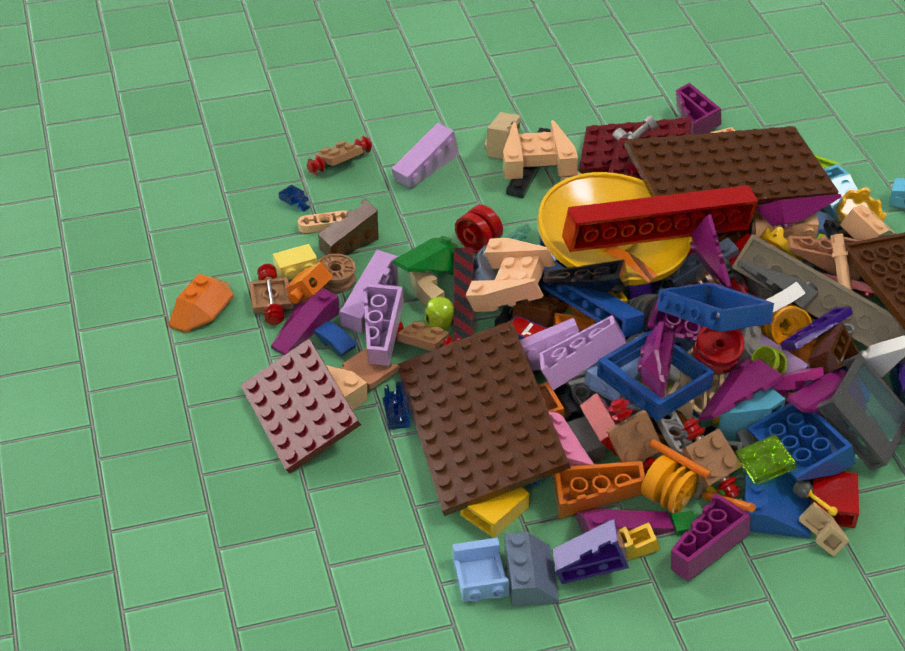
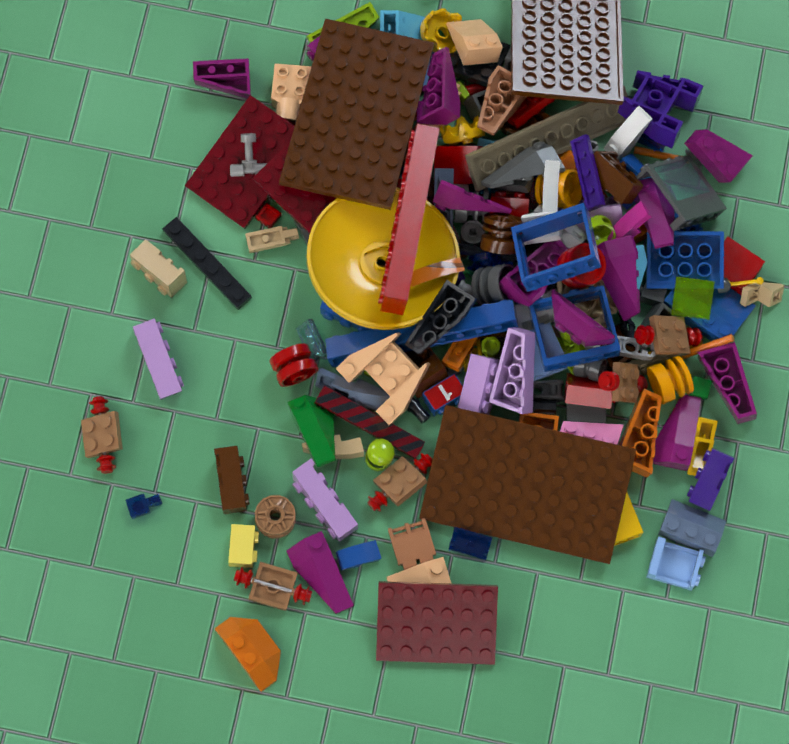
camera: 65 degrees left, 30 degrees up
orange torso [286,261,333,304] -> none
light nougat beam [298,211,348,233] -> none
lavender wedge [363,283,404,366] -> none
light nougat wedge [503,120,578,179] -> none
orange bar [649,439,711,479] -> none
light nougat pin [830,234,852,290] -> none

